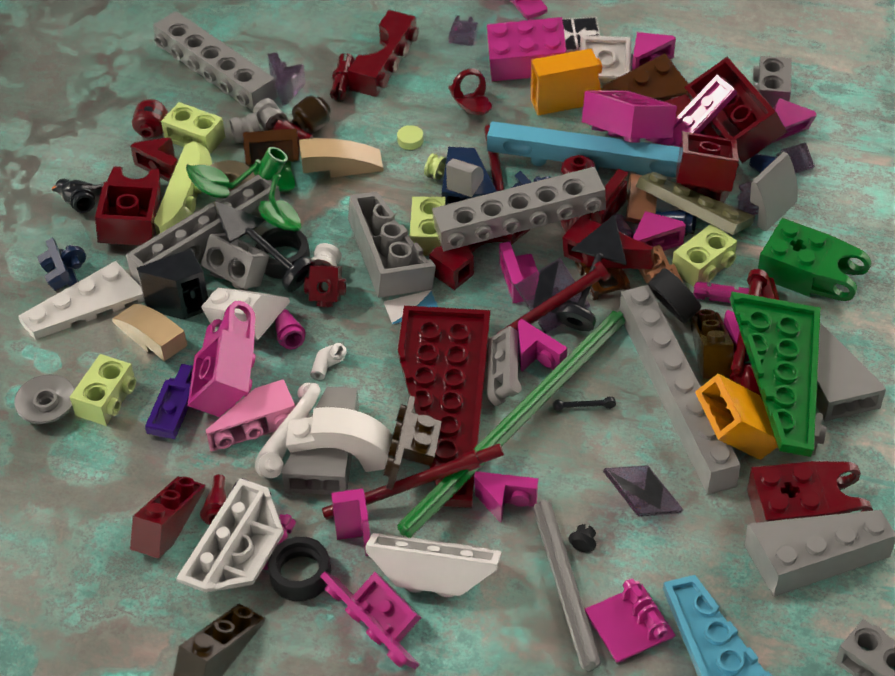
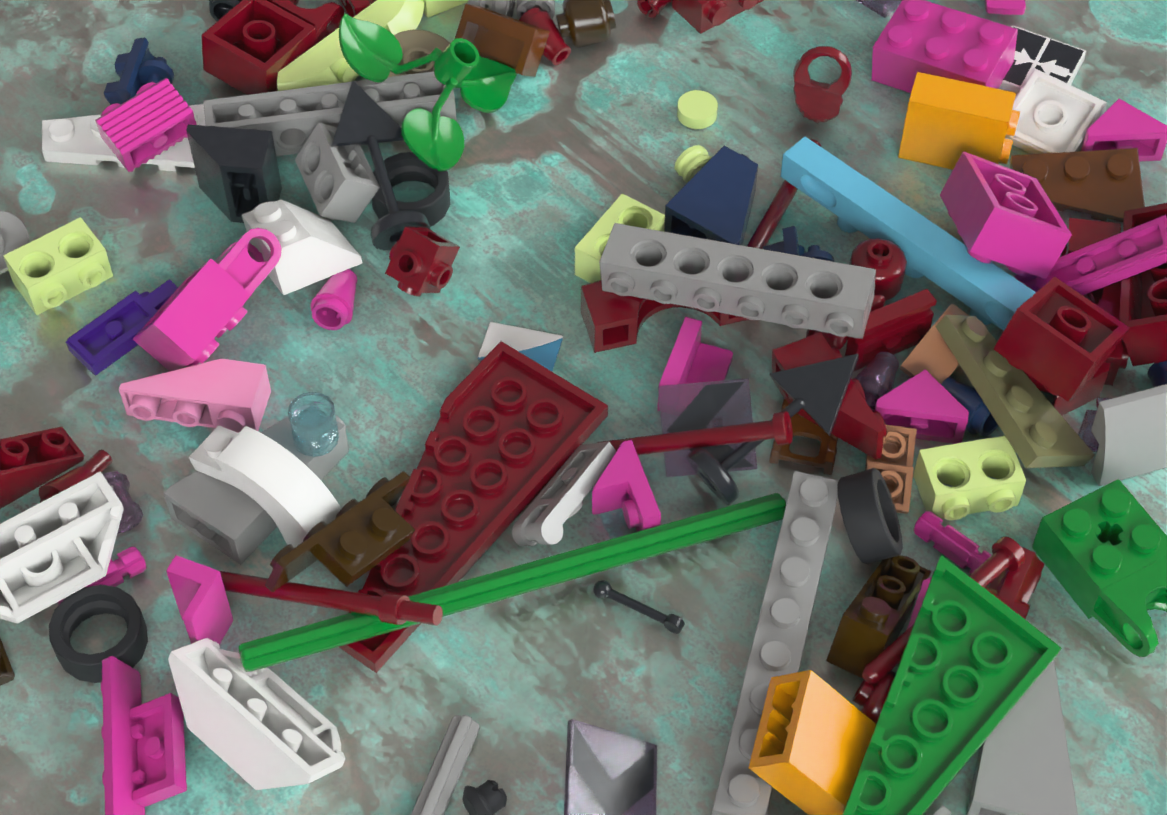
camera: 30 degrees right, 5 degrees up
tan slope [112,303,187,362] -> none
white animal [255,383,320,479] -> none
tan slope [299,138,383,178] -> none
white arm [310,343,347,380] -> none
white wheel [312,243,342,266] -> none
light grey wedge [348,192,436,298] -> none
light grey brick [446,159,484,197] -> none
dark pink slope [474,471,538,523] -> none
none -> dark pink brick [95,78,197,172]
none -> clear light blue wheel [288,392,339,457]

